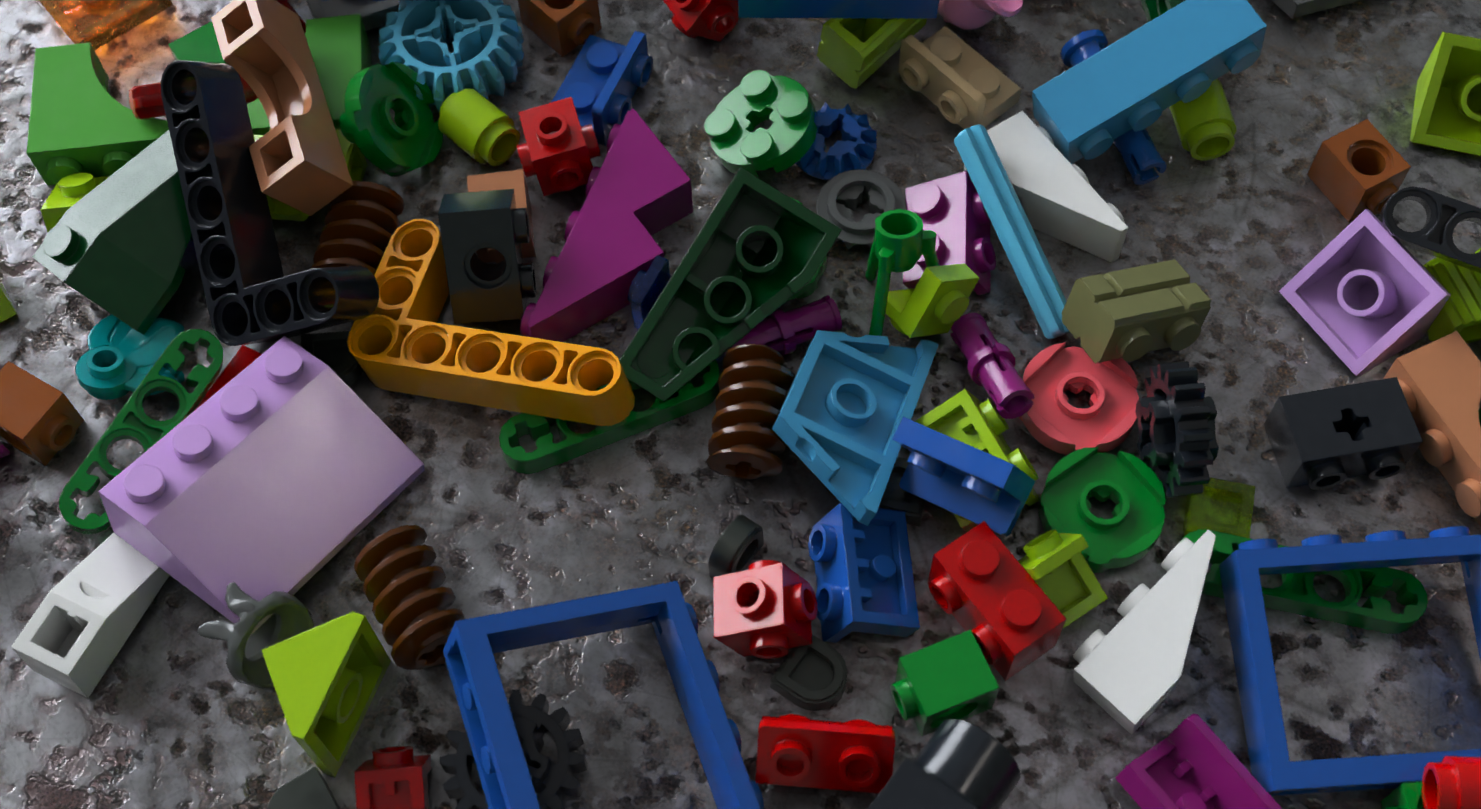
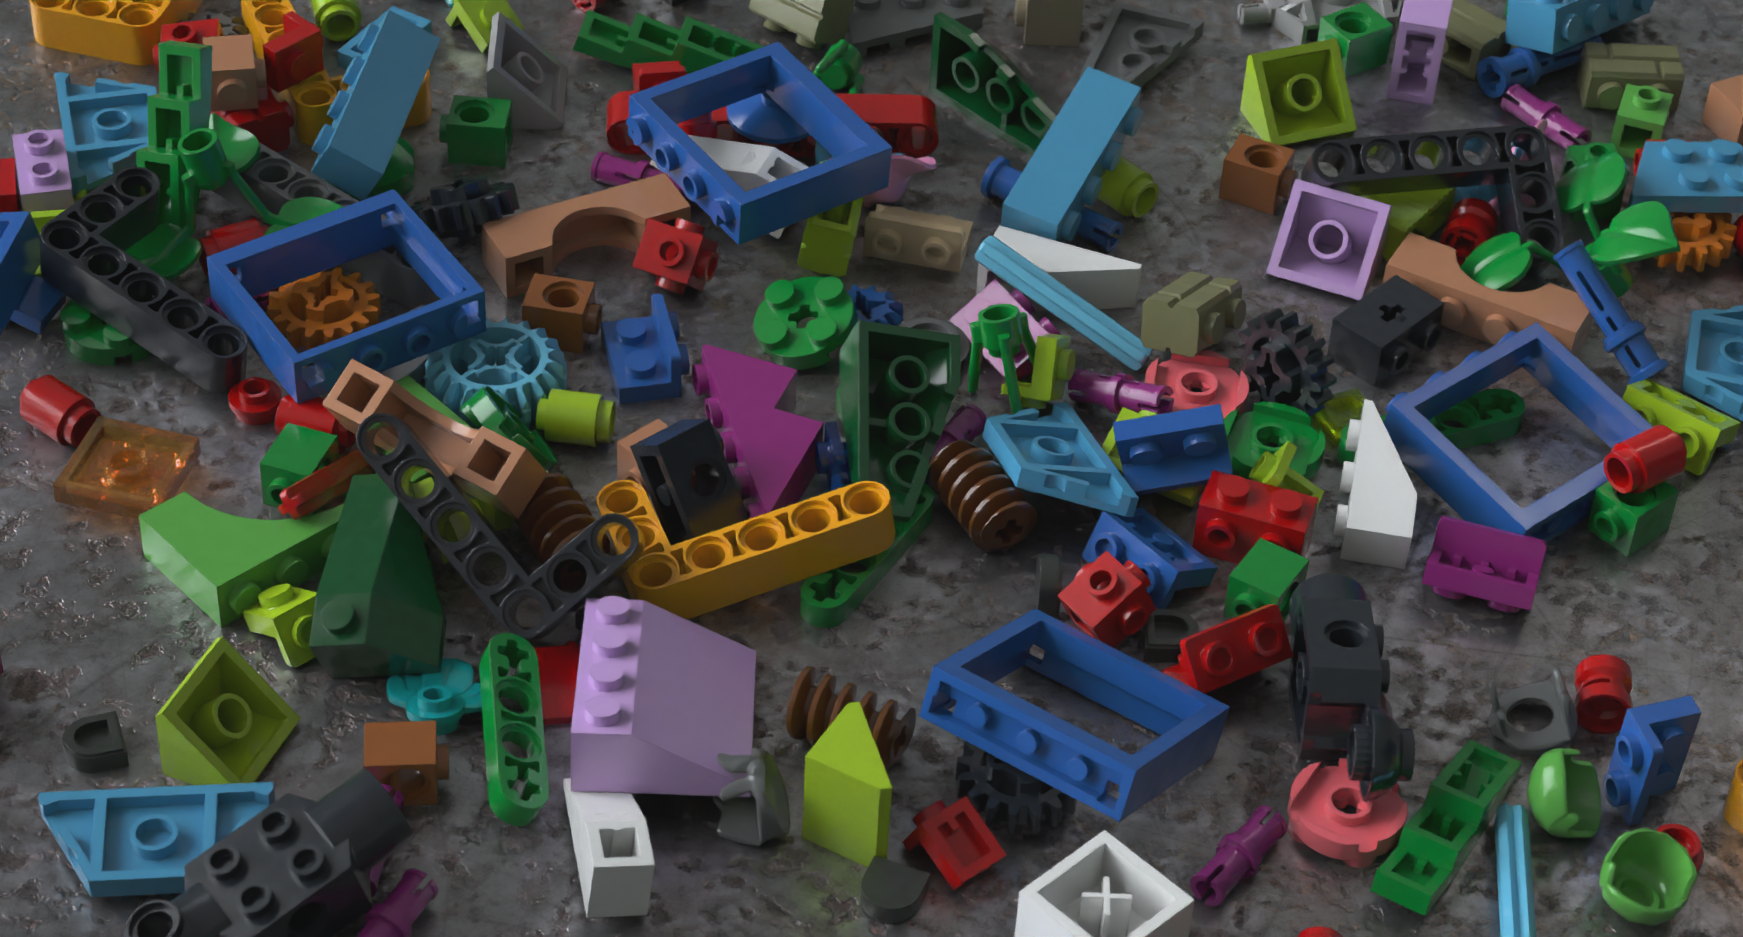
camera: 40 degrees left, 20 degrees down
red brick [516,97,601,196] -> none

